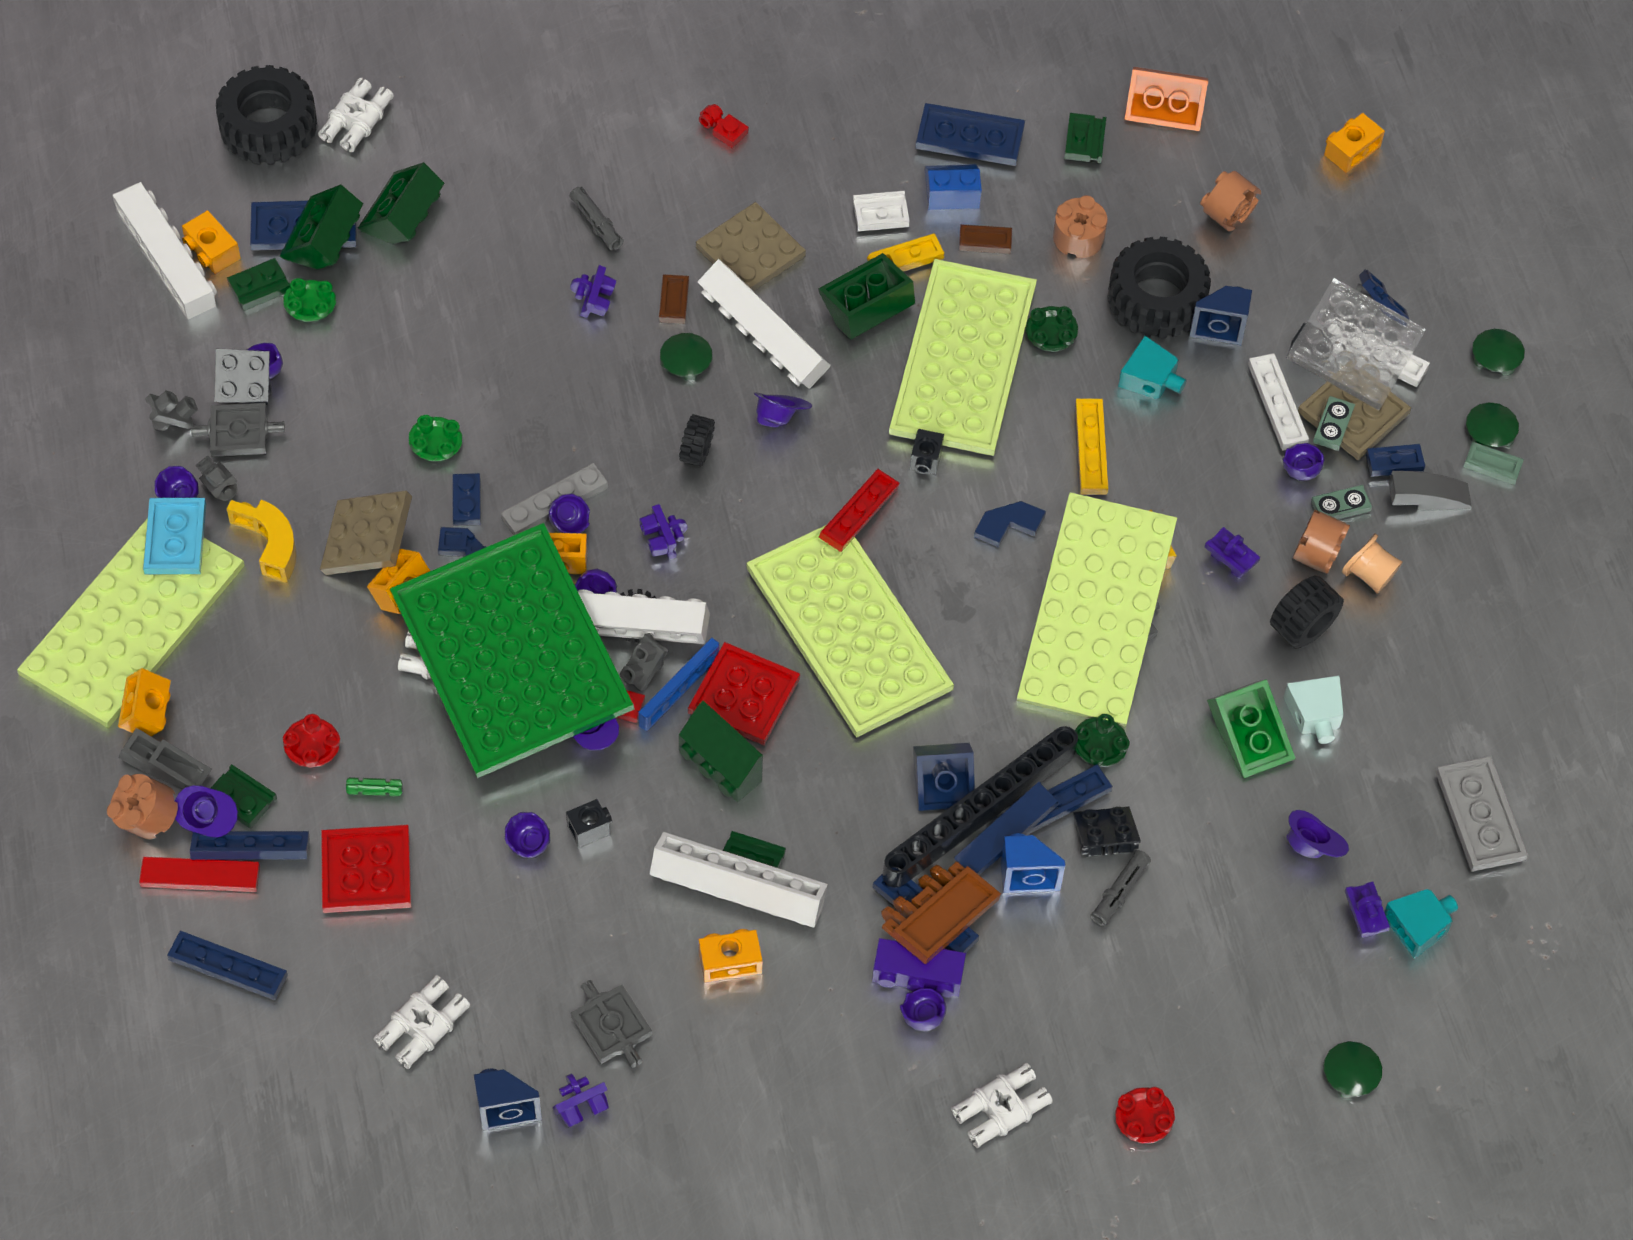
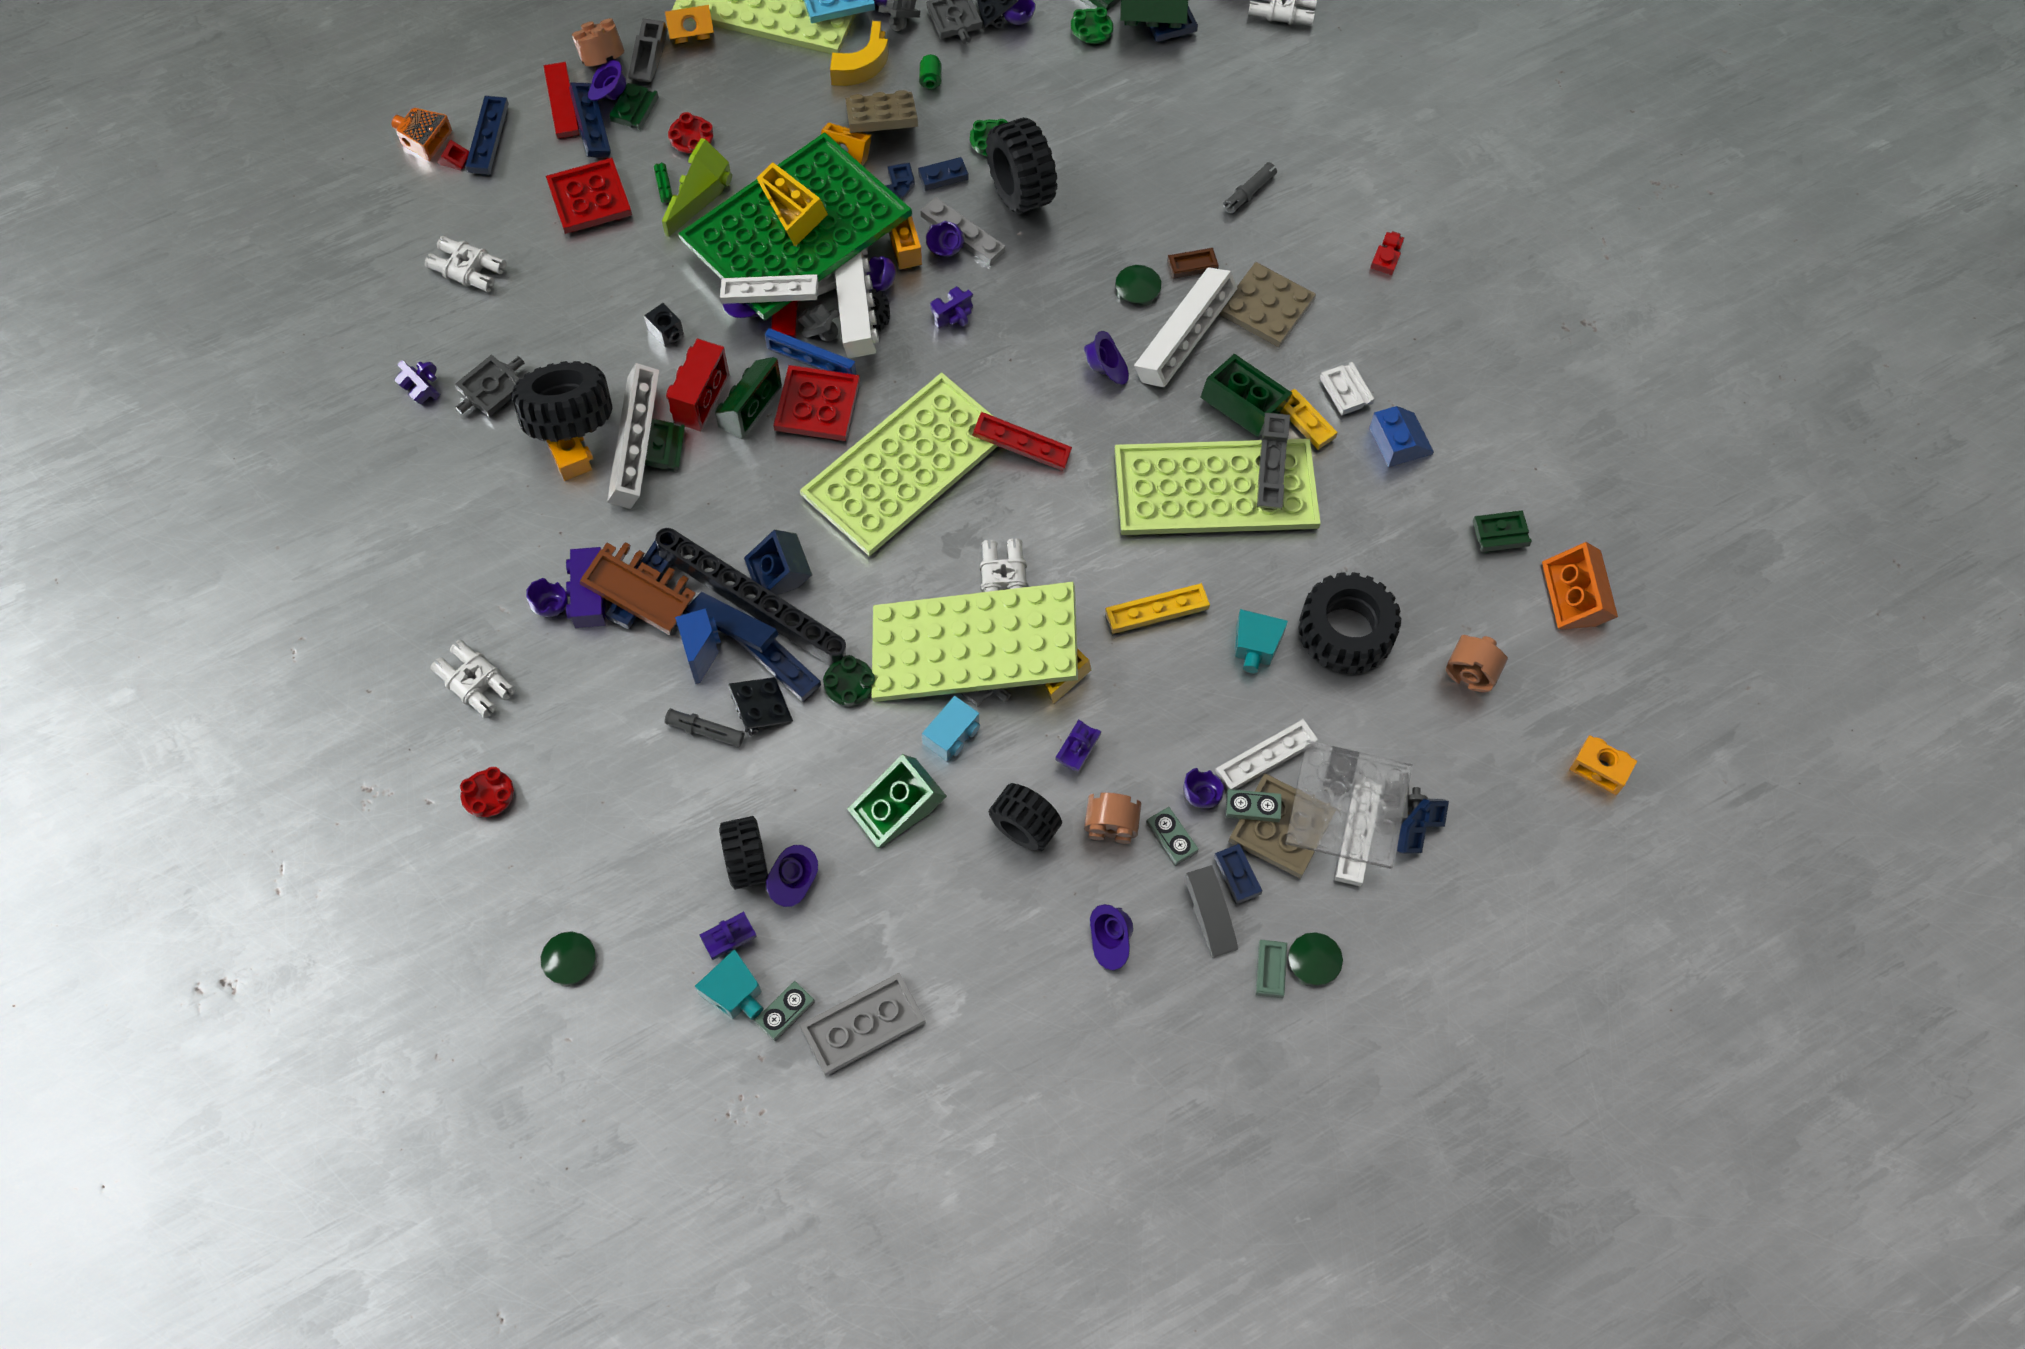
camera: 75 degrees right, 5 degrees up
dark green slope [358,162,445,244] -> none
dark blue slope [474,1068,542,1131] -> none
dark purple hair [505,812,550,859] -> none
dark purple hips [570,265,617,318] -> none
black tyre [679,414,715,466] -> none
black brick [910,429,944,475] -> none
dark blue plate [915,103,1025,166] -> none
reddish brown tile [959,224,1012,254] -> none
dark blue tile [974,501,1046,547] -> none
dark green dish [1026,306,1078,352] -> none
nougat brick [1053,195,1107,258] -> none
dark blue slope [1189,286,1252,346] -> none
light aqua torso [1283,676,1343,744] -> none
light nougat piece [1342,533,1403,594] -> none
dark green dish [1472,328,1525,375] -> none
none -> orange torso [391,108,452,161]
none -> red slope [437,140,469,171]
none -> black tyre [512,361,613,442]
none -> lime wedge [662,138,732,237]
none -> red brick [666,338,730,432]
none -> black tyre [719,816,768,890]
none -> white plate [720,275,818,304]
none -> tile [755,981,815,1041]
none -> yellow wedge [756,162,828,246]
none -> green brick [919,54,942,89]
none -> medium azure brick [922,696,980,761]
none -> white pin [979,538,1029,592]
none -> black tyre [986,117,1058,214]
none -> dark purple piece [1090,904,1133,970]
none -> dark grey slope [1257,413,1290,510]

